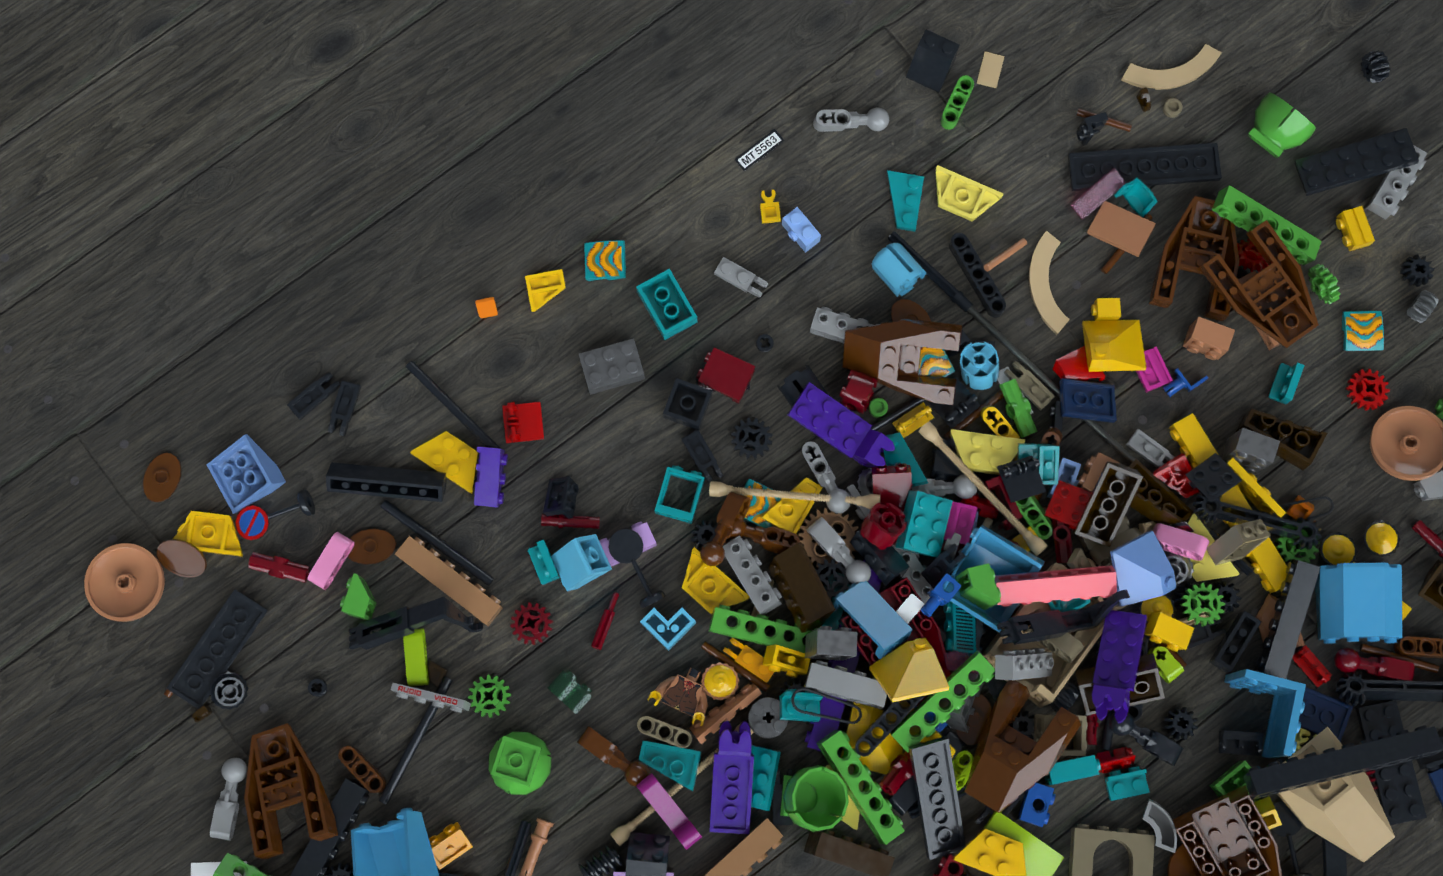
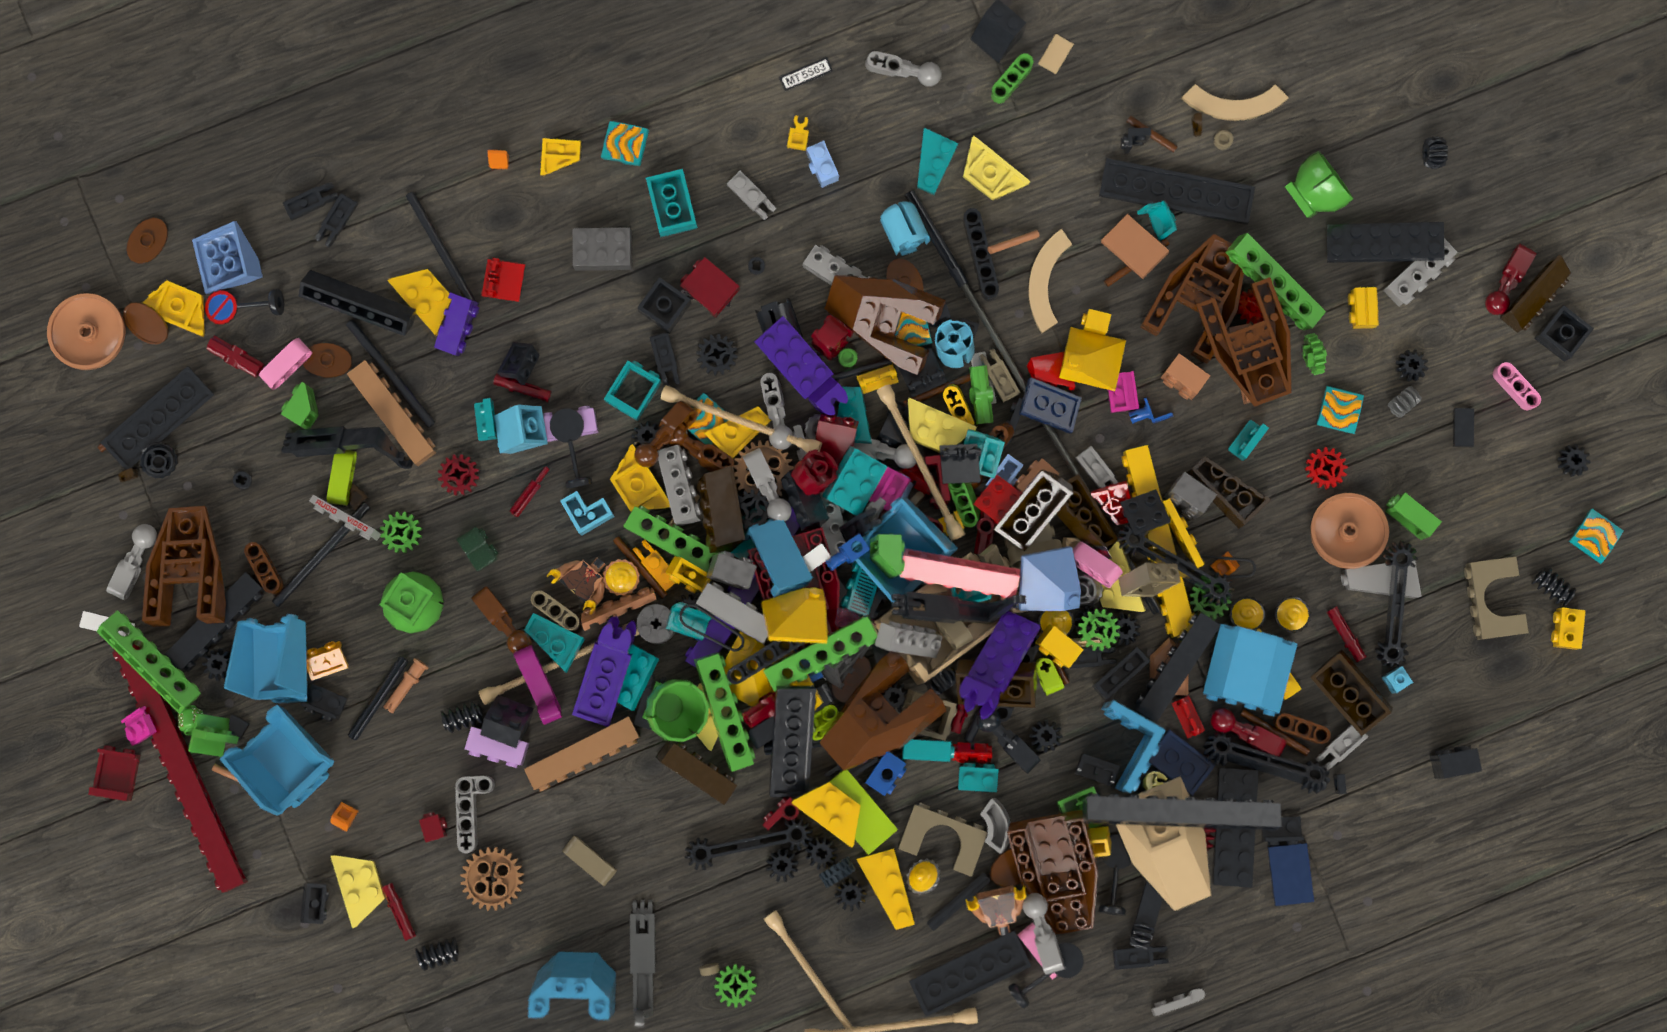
camera: 15 degrees right, 5 degrees up
clear pink tile [1070,168,1126,220] -> none

